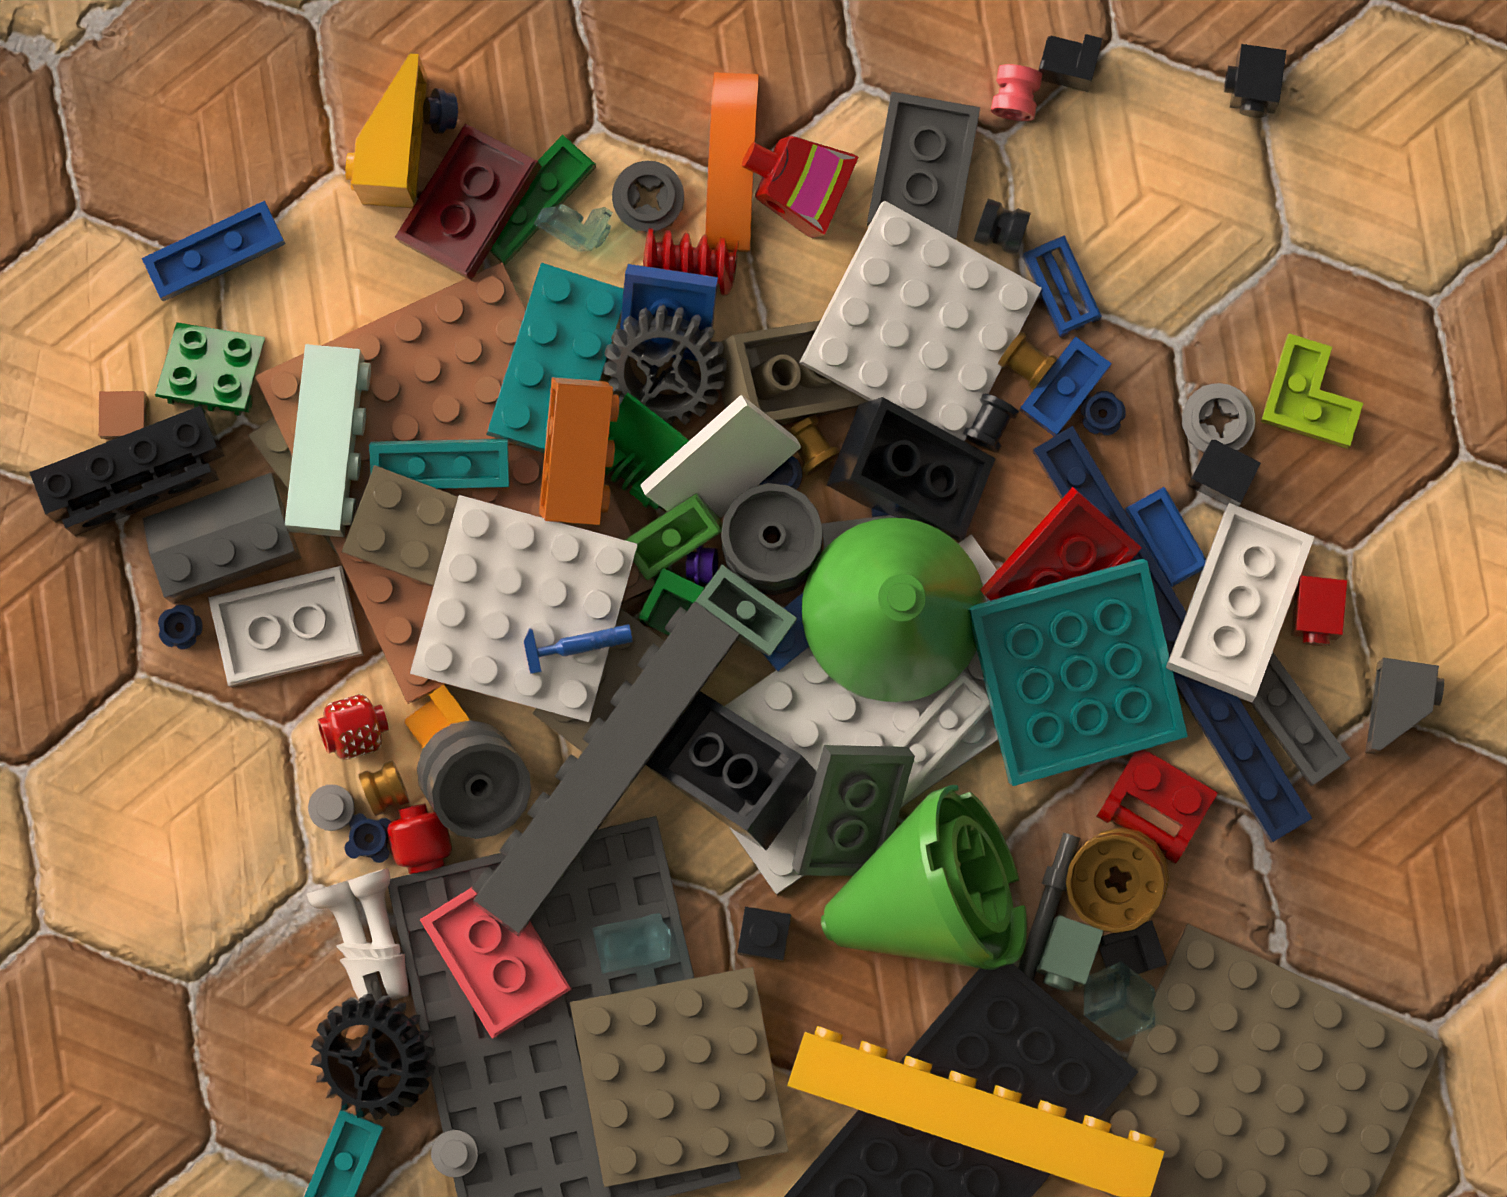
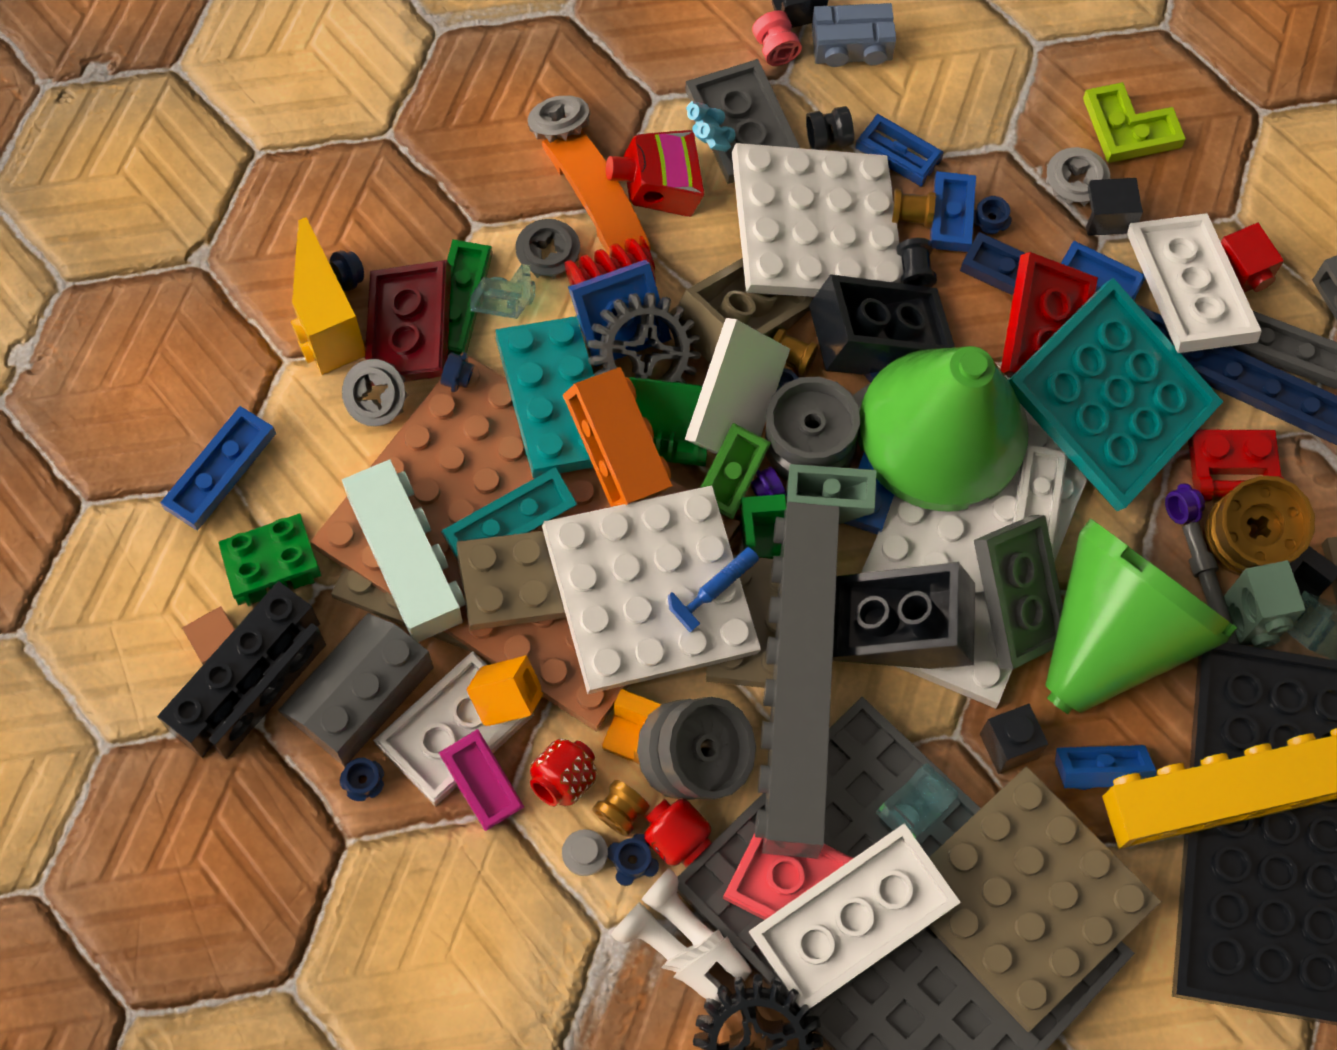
camera: 40 degrees left, 15 degrees down
none -> gear [342,359,409,426]
none -> dark pink tile [438,729,524,831]
none -> dark blue plate [440,352,474,392]
none -> light orange panel [466,655,544,726]
none -> light grey gear [528,96,591,143]
none -> medium azure piece [686,101,736,152]
none -> white plate [749,823,961,1008]
none -> sand blue brick [812,3,896,67]
none -> blue plate [1055,745,1157,790]
none -> dark purple plate [1165,483,1205,524]

